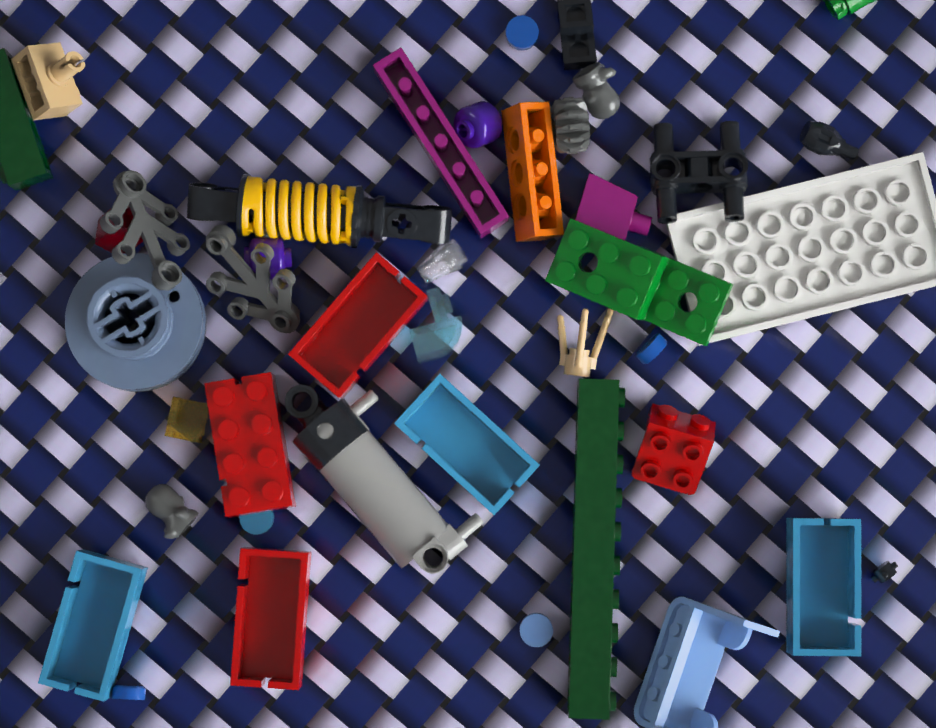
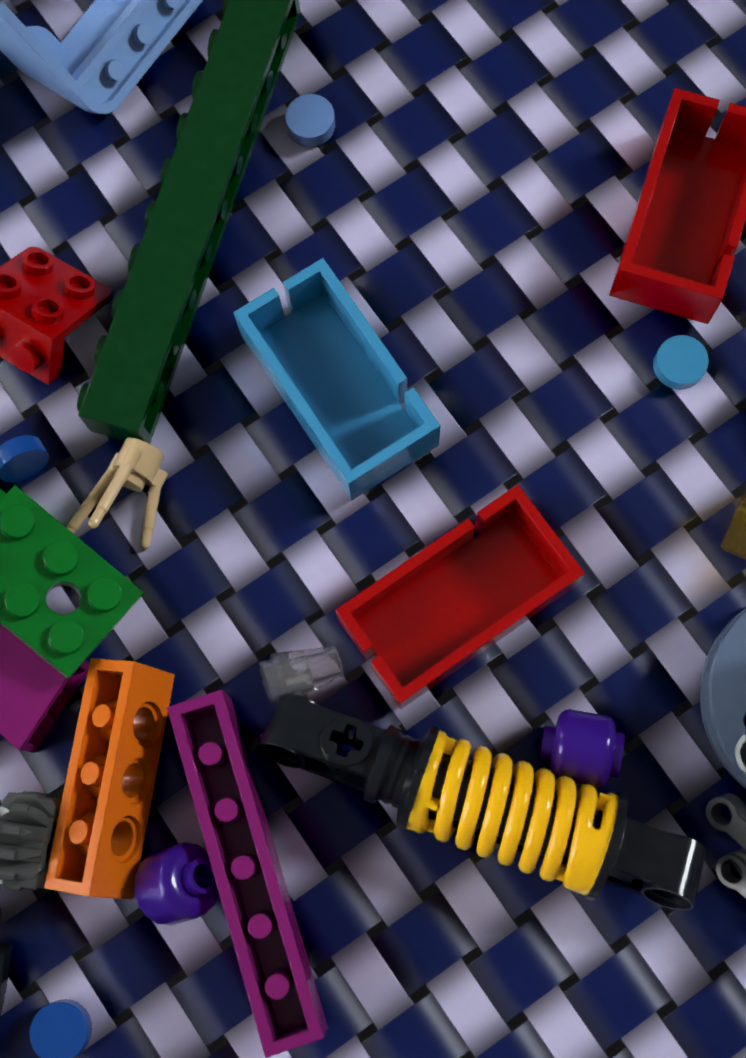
camera: 160 degrees left, 10 degrees down
red piece [204,372,296,518] -> none
dark grey plant [206,225,300,333] -> none
light grey piece [285,385,483,574] -> none
clear light blue brick [409,287,462,364] -> none

